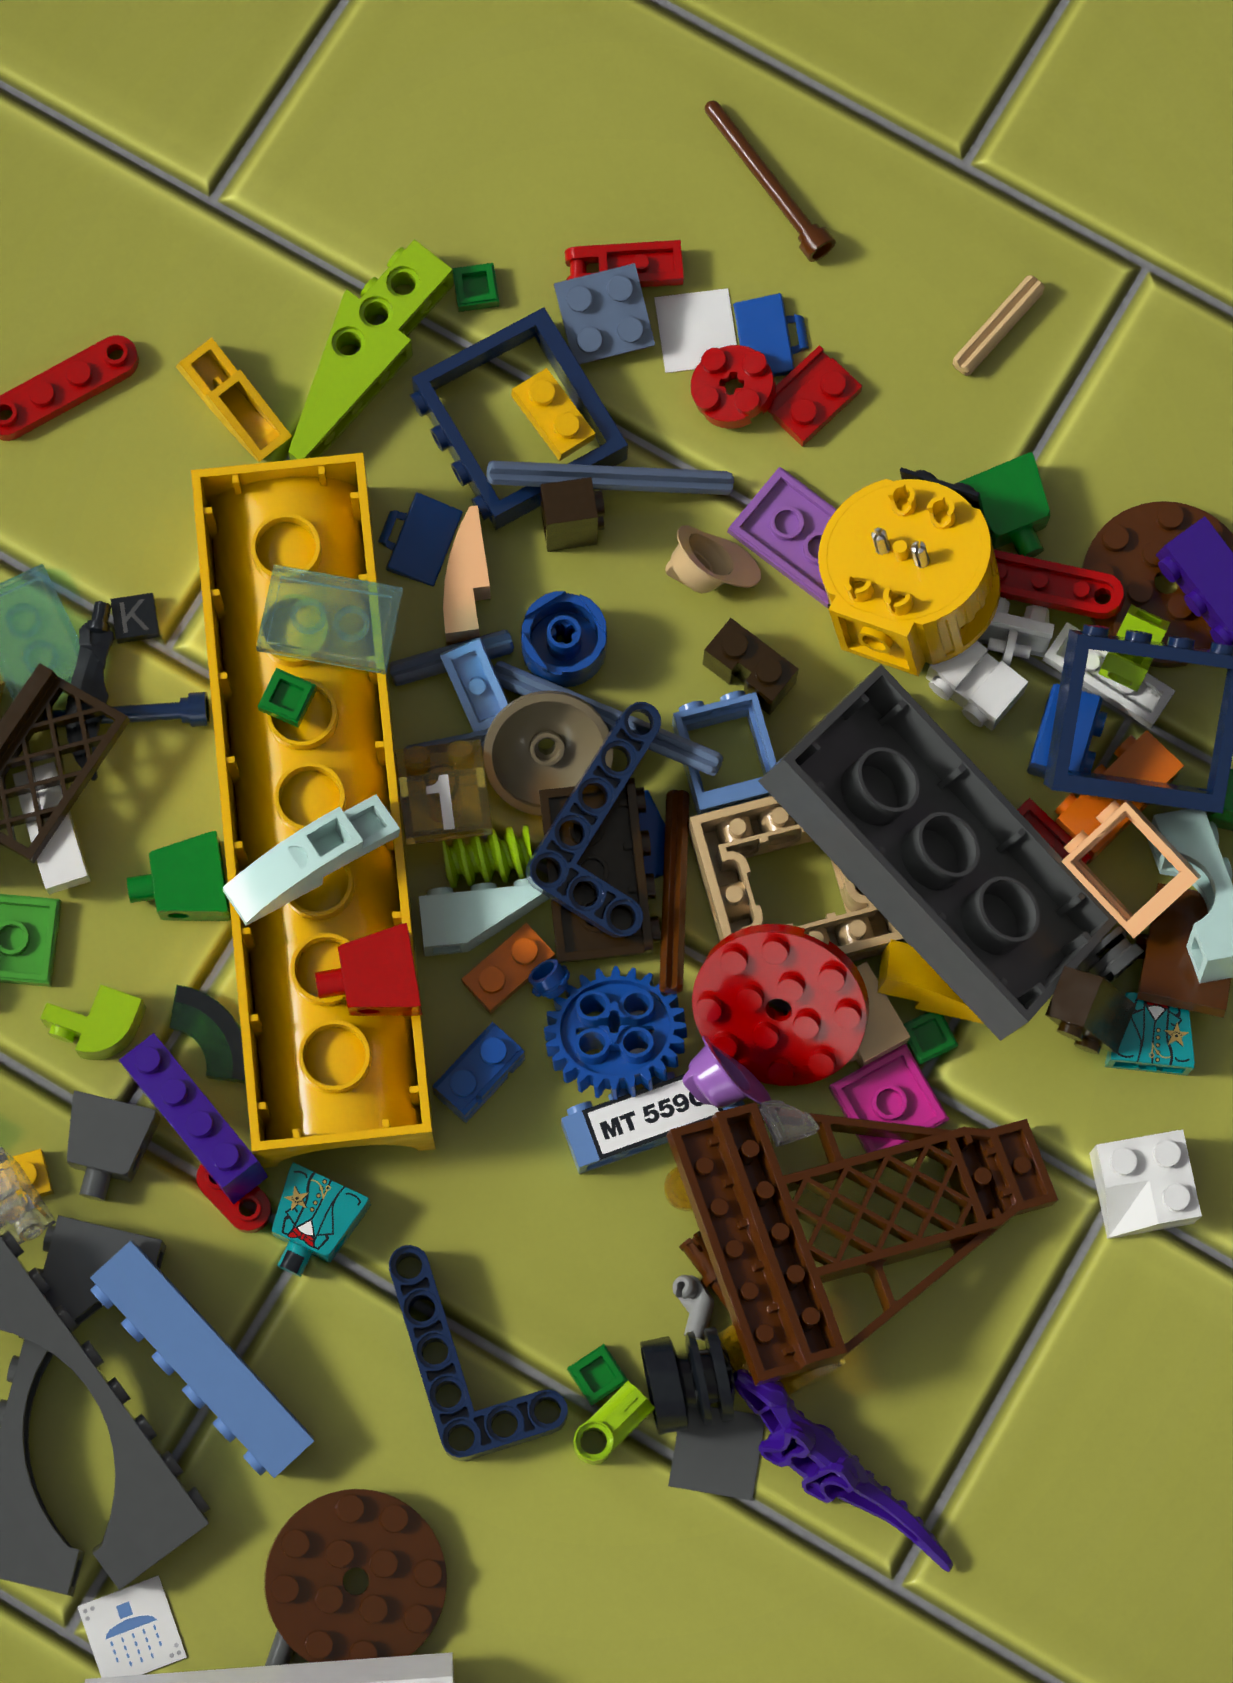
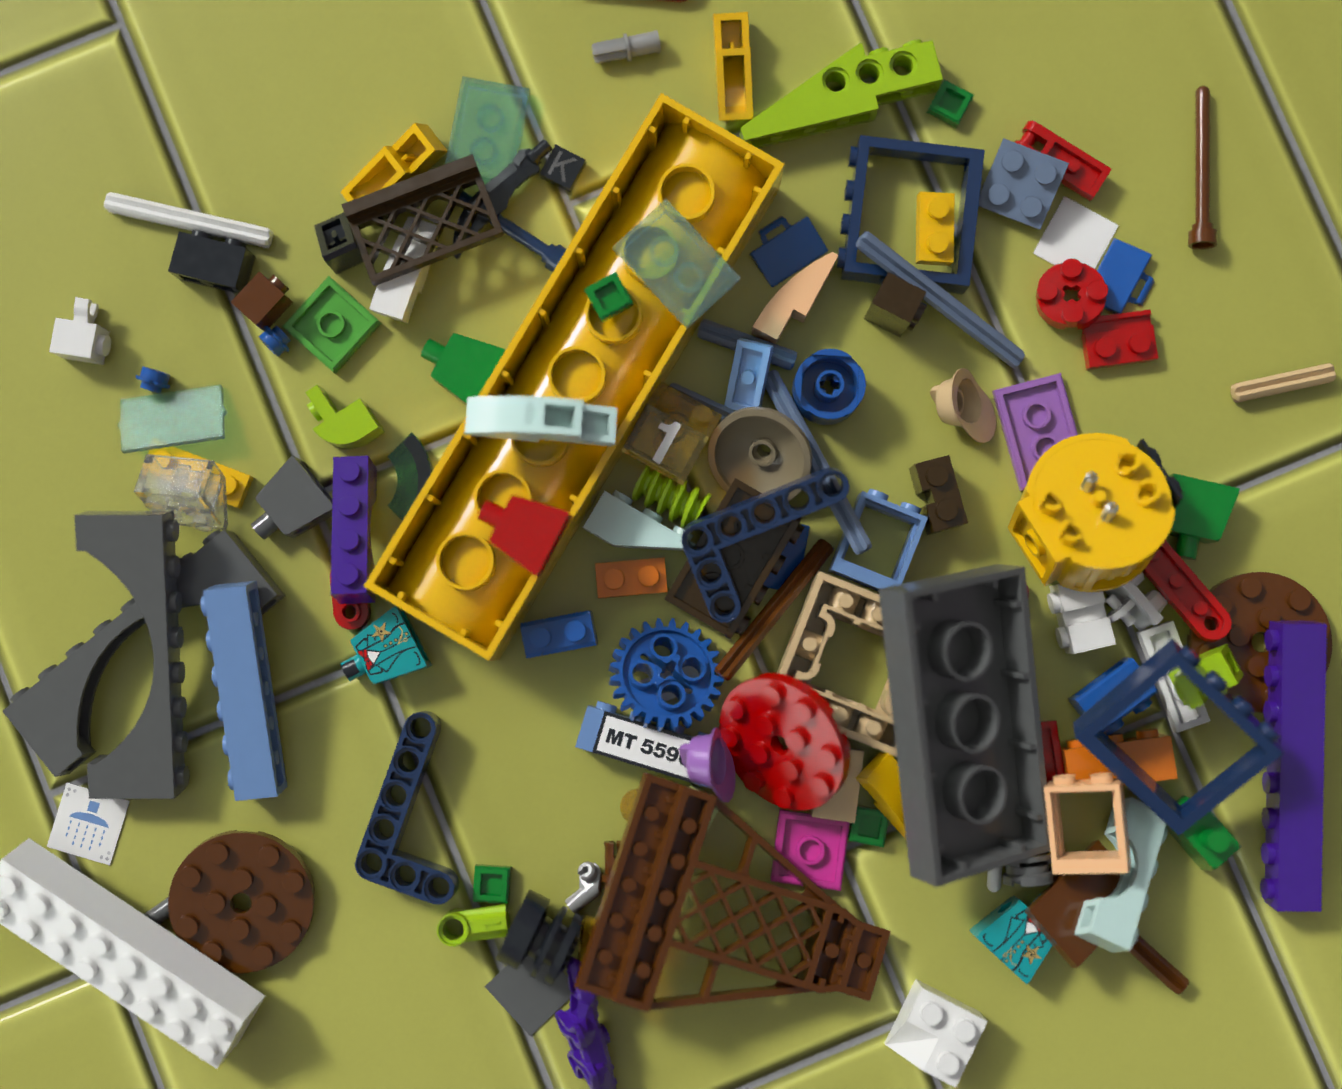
camera: 45 degrees right, 10 degrees up
blue plate [528,959,570,999] -> none
clear tile [759,1100,820,1147] -> none
dark brown brick [1045,966,1136,1054] -> none
none -> light grey axle [592,30,661,64]

